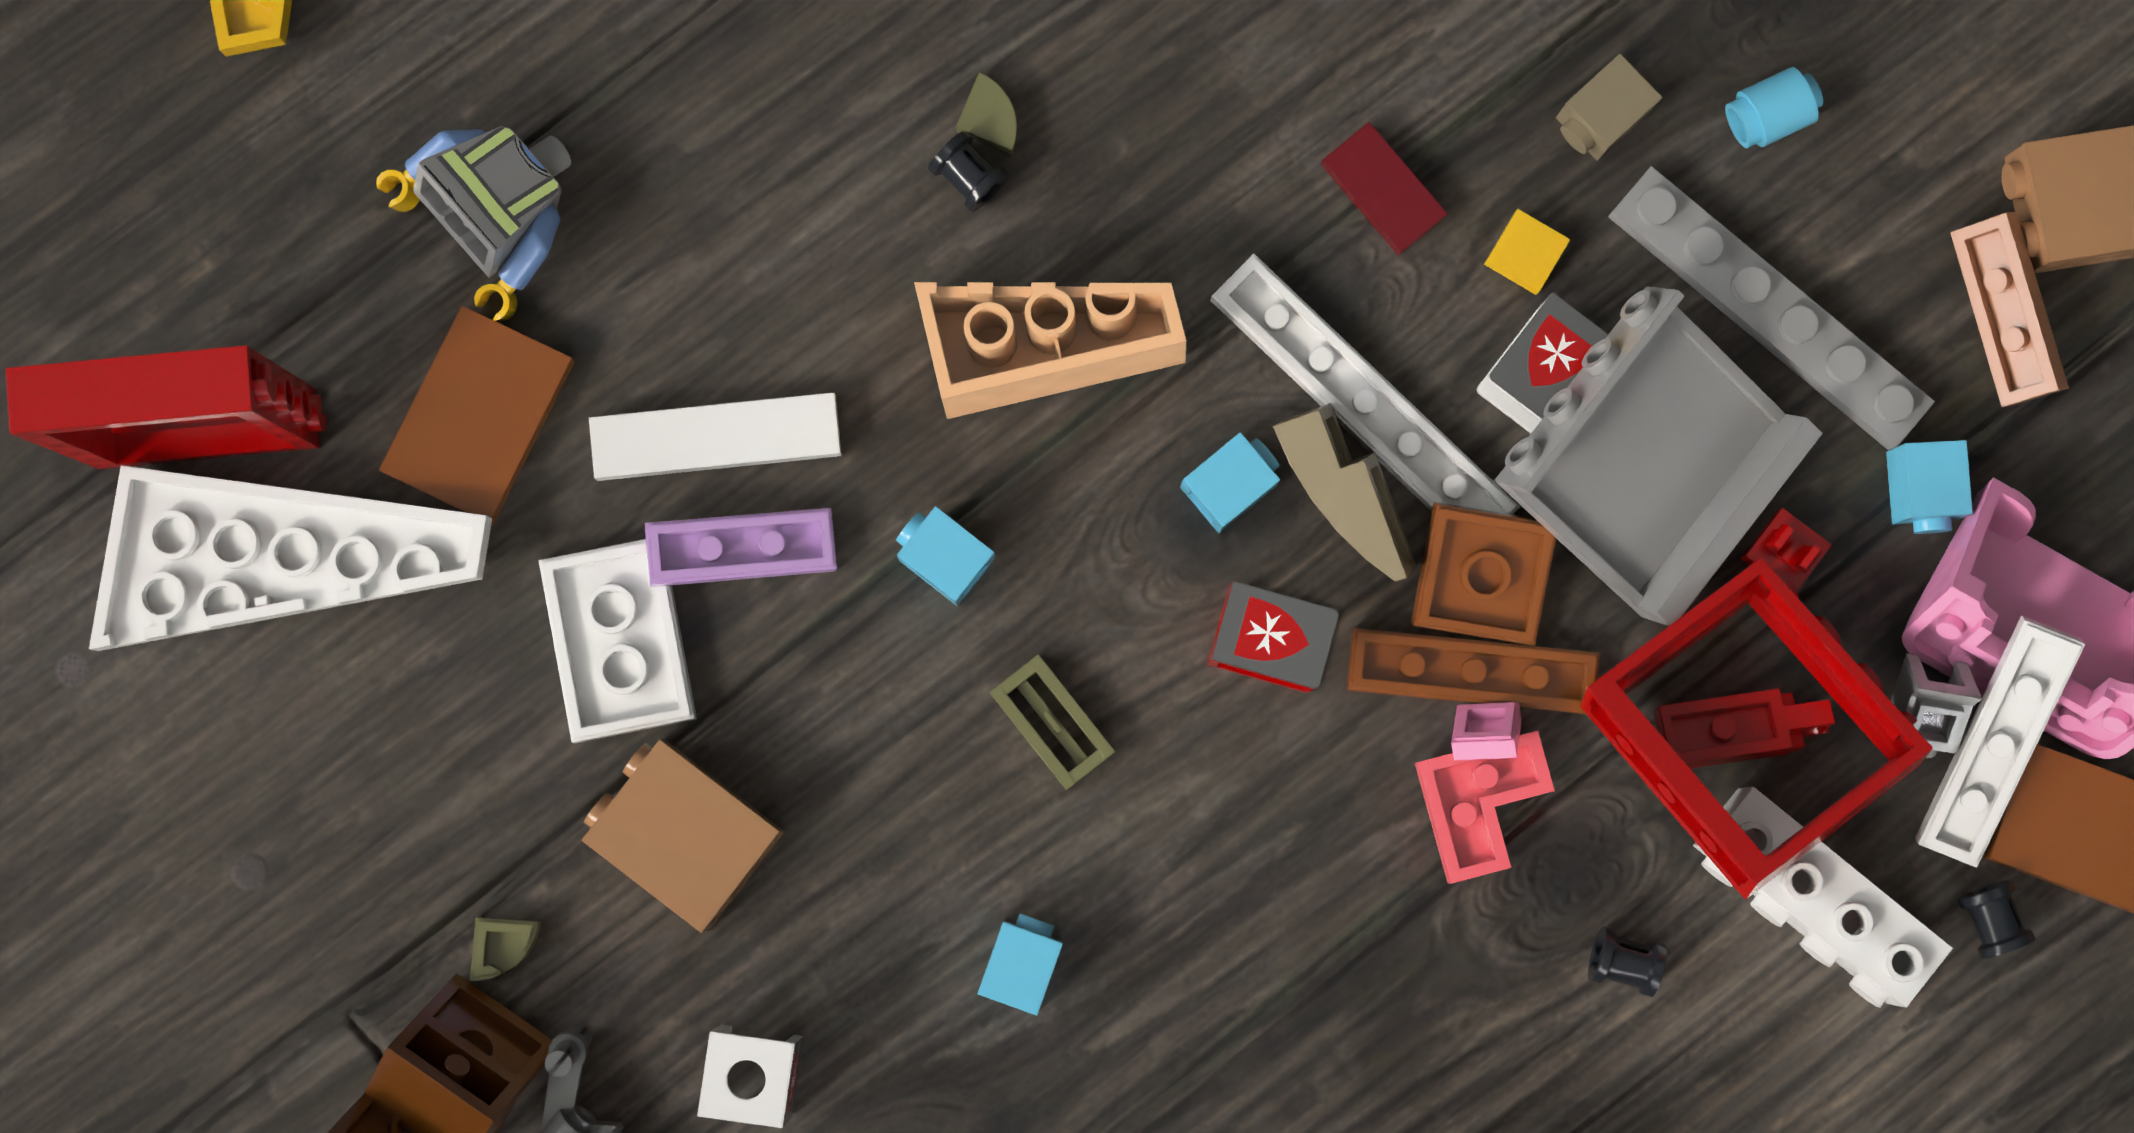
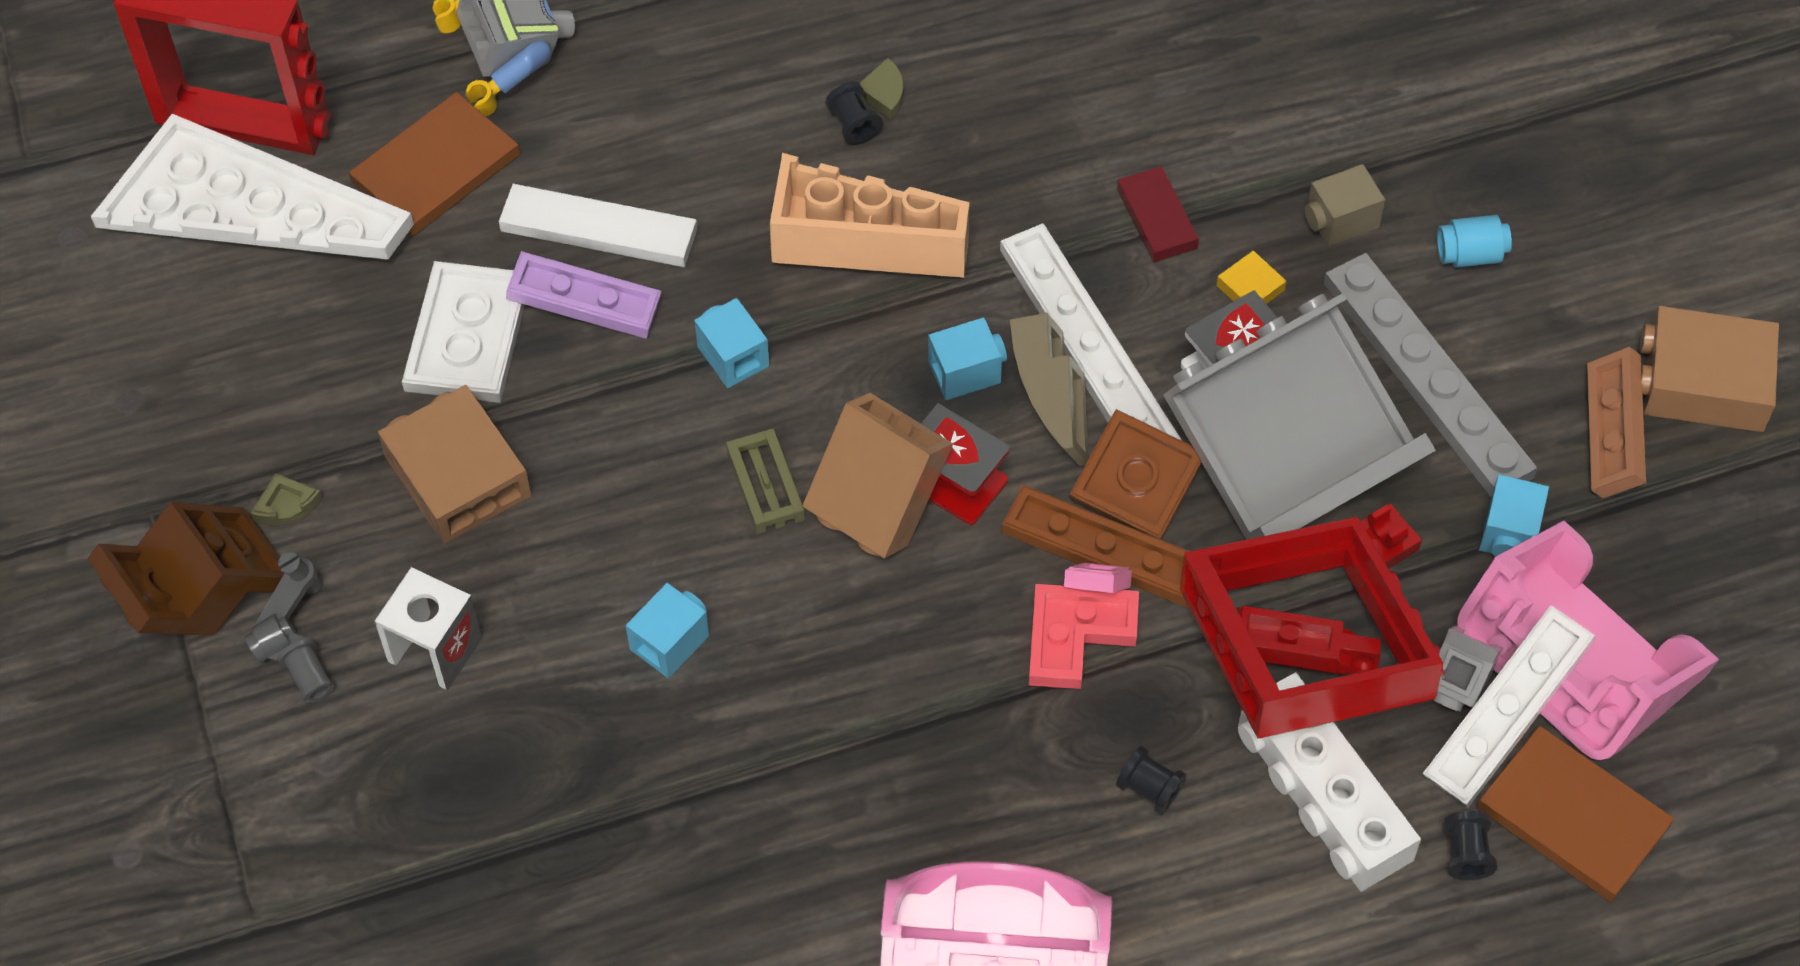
camera: 25 degrees right, 25 degrees down
none -> medium nougat brick [802,393,953,558]

